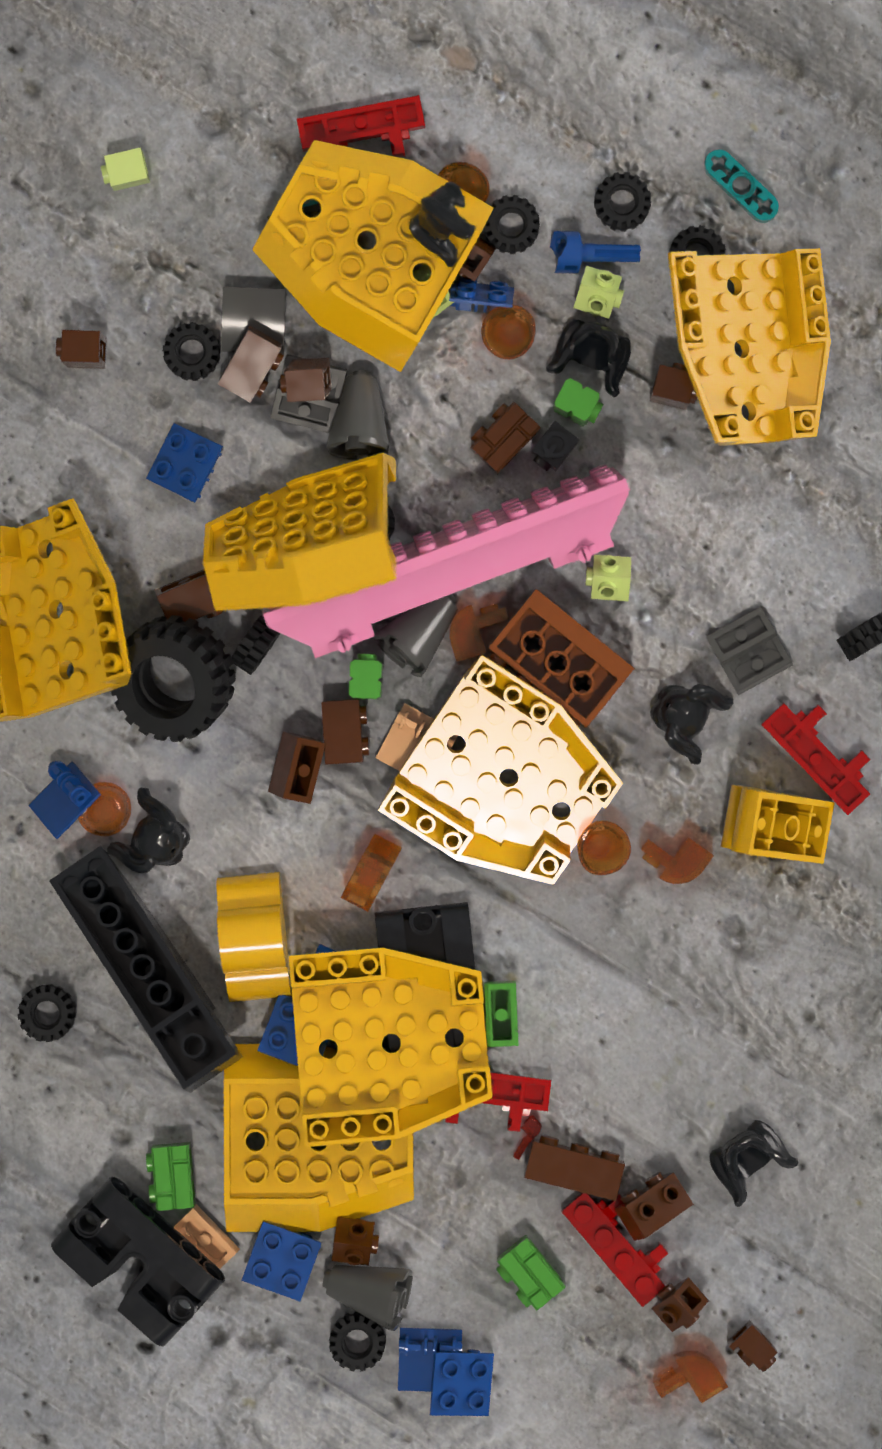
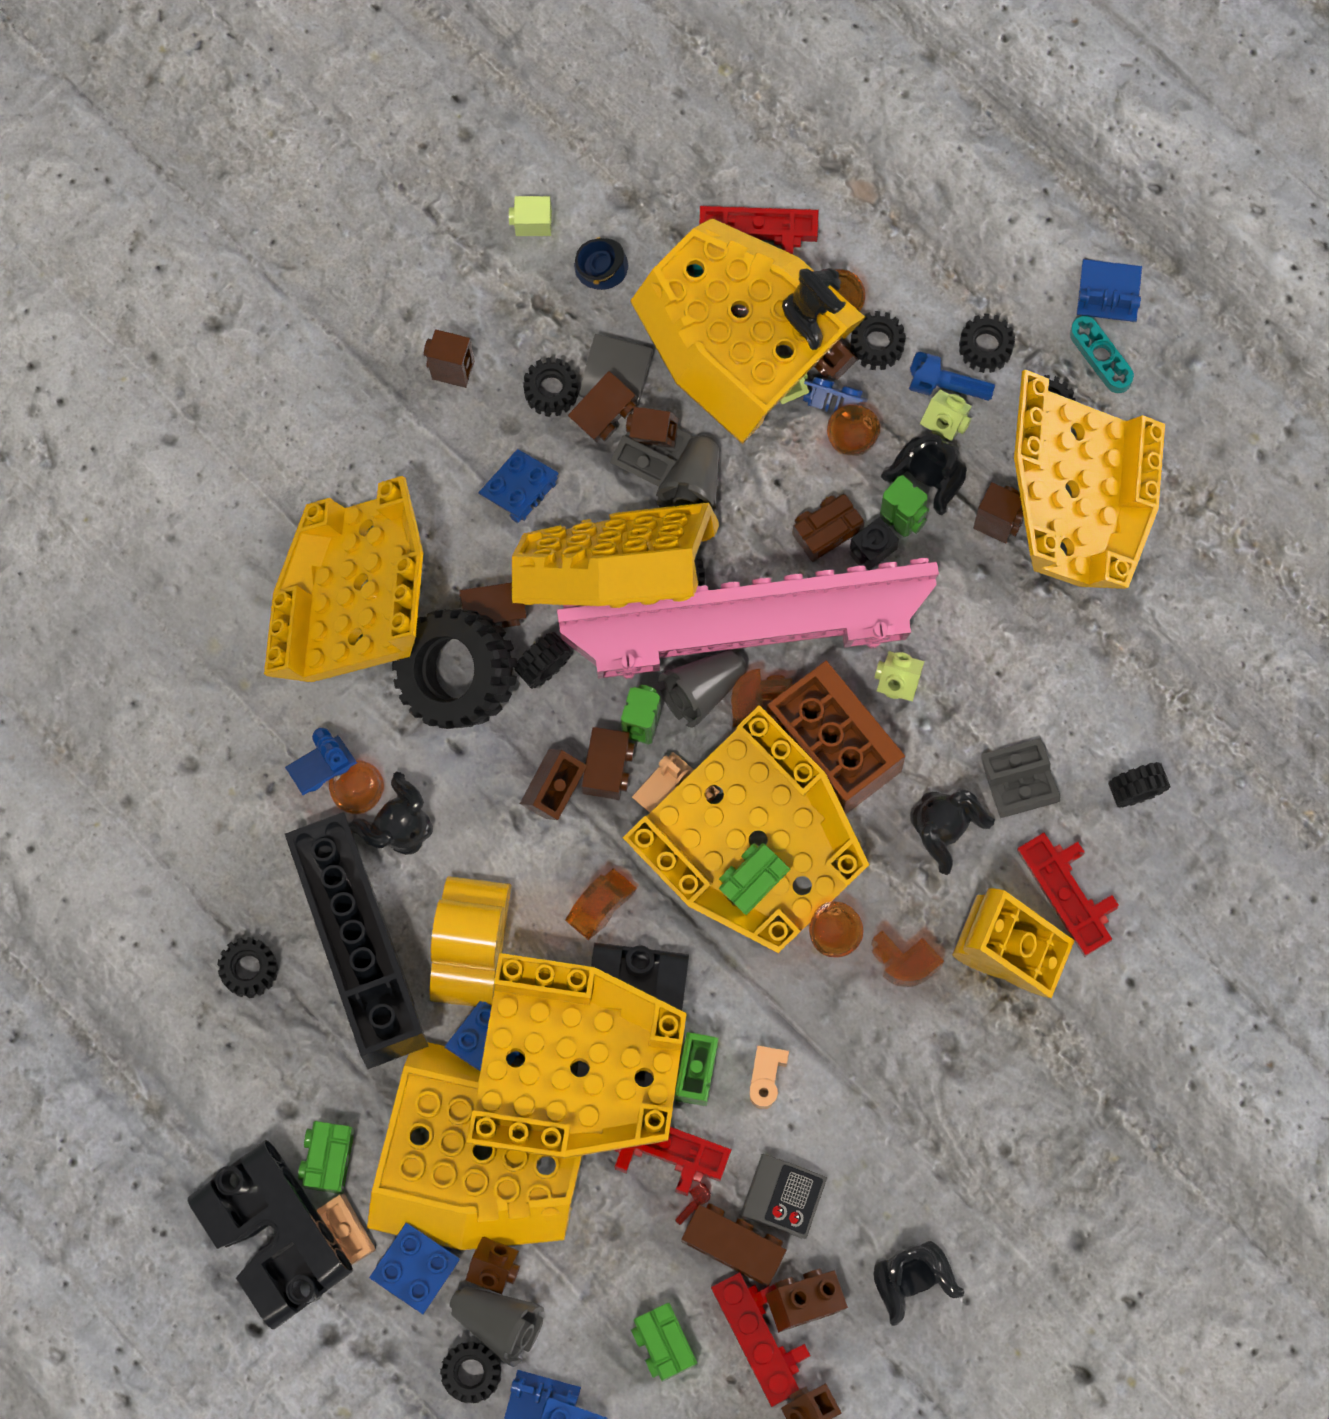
camera: 15 degrees right, 15 degrees down
none -> dark blue piece [574,237,628,290]
none -> bright green brick [719,843,791,915]
none -> slope [740,1154,828,1239]
none -> light nougat leg [750,1045,789,1109]
none -> blue hinge [1077,259,1142,322]

